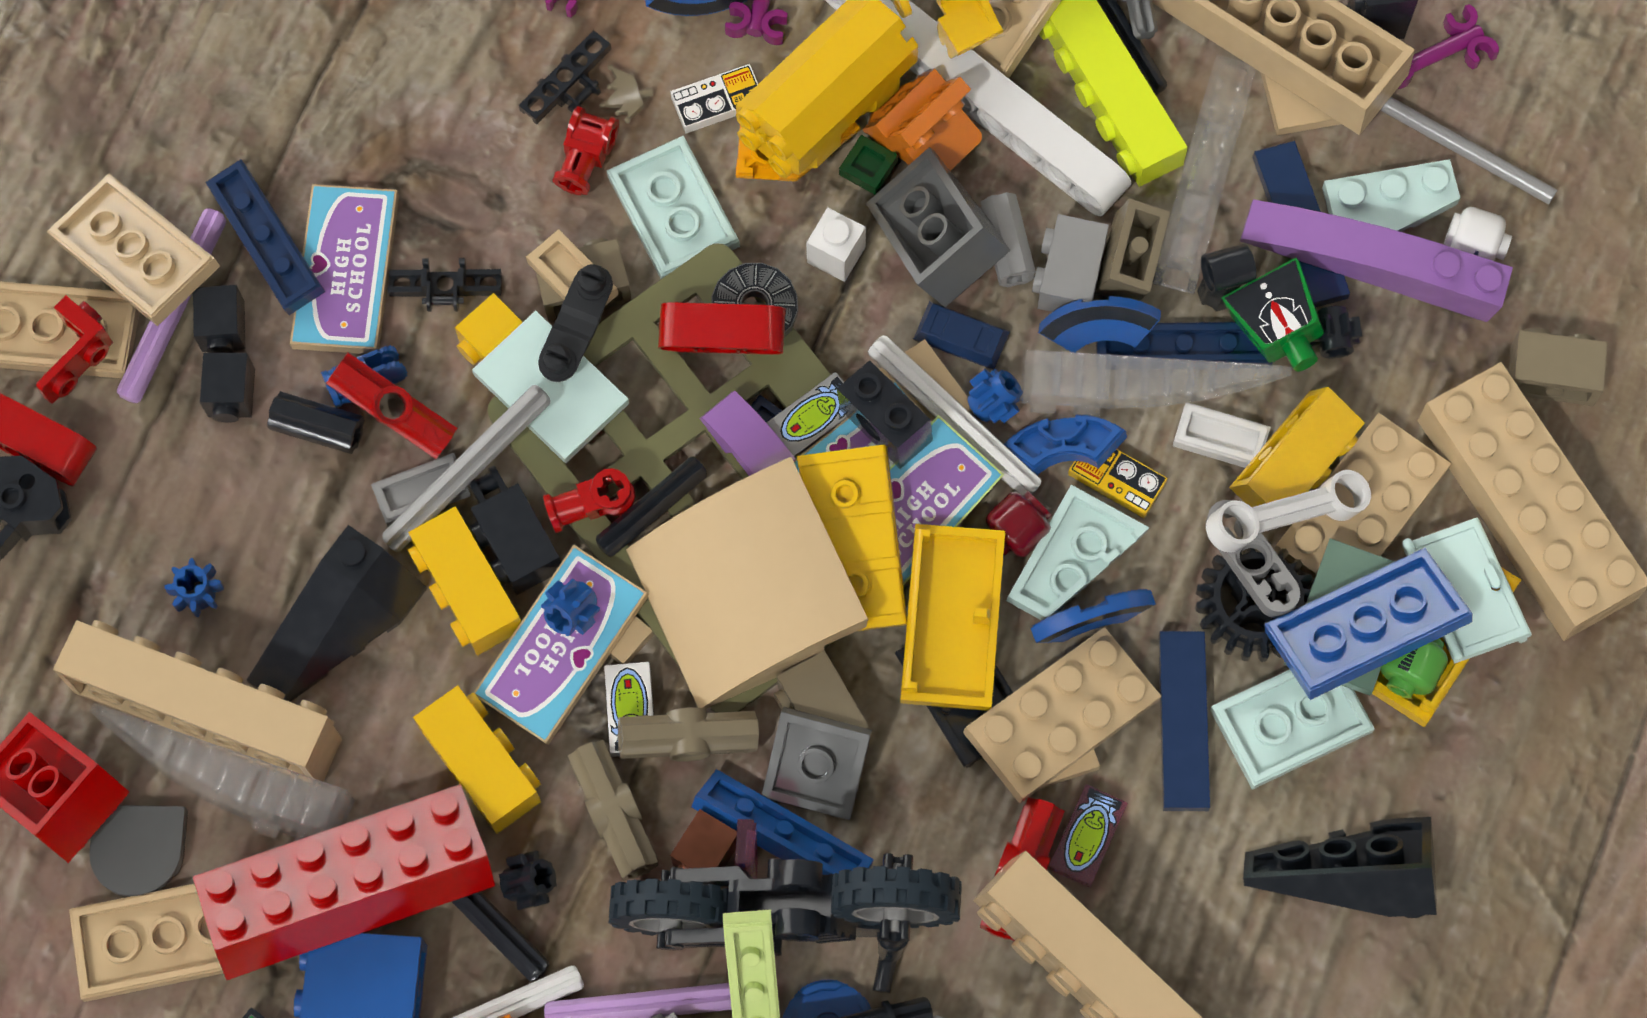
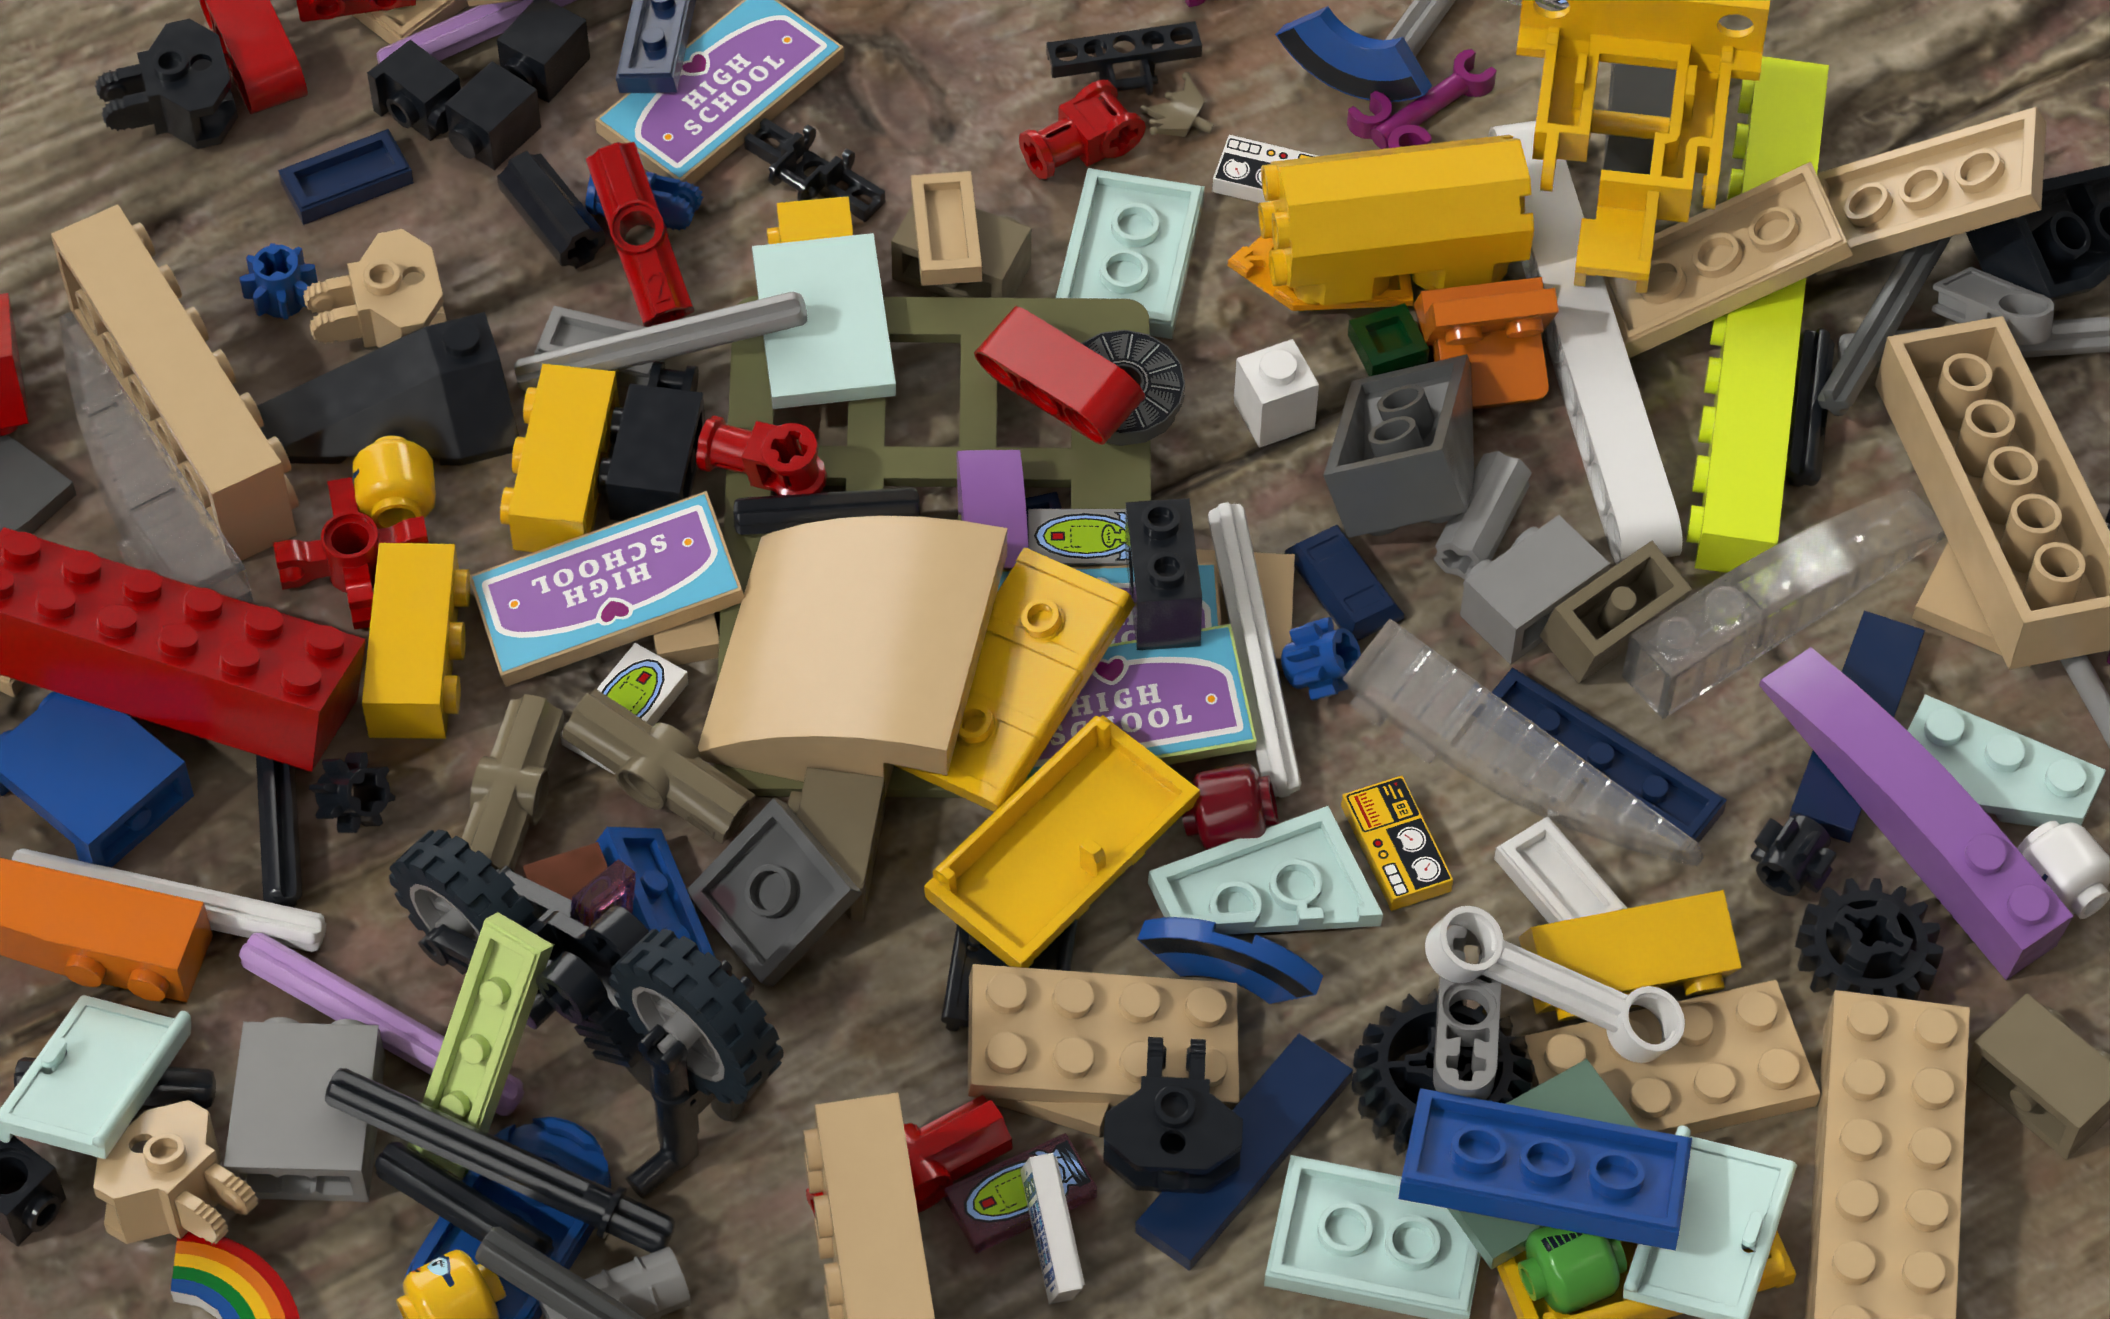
camera: 35 degrees right, 15 degrees down
black piece [538,264,613,382] -> none
blue gear [541,579,600,636] -> none
blue tile [1004,415,1127,476] -> none
blue tile [1038,296,1161,354] -> none
black piece [1197,243,1257,311] -> none
torso [1221,258,1324,372] -> none
none -> red pin [273,477,429,630]
none -> dark blue tile [278,129,414,225]
none -> tan hinge [303,229,447,348]
none -> yellow head [352,436,436,529]
none -> black brick [367,40,461,141]
none -> white tile [1020,1153,1085,1304]
none -> black hinge [1103,1037,1243,1194]
none -> black gear [1795,878,1944,1001]

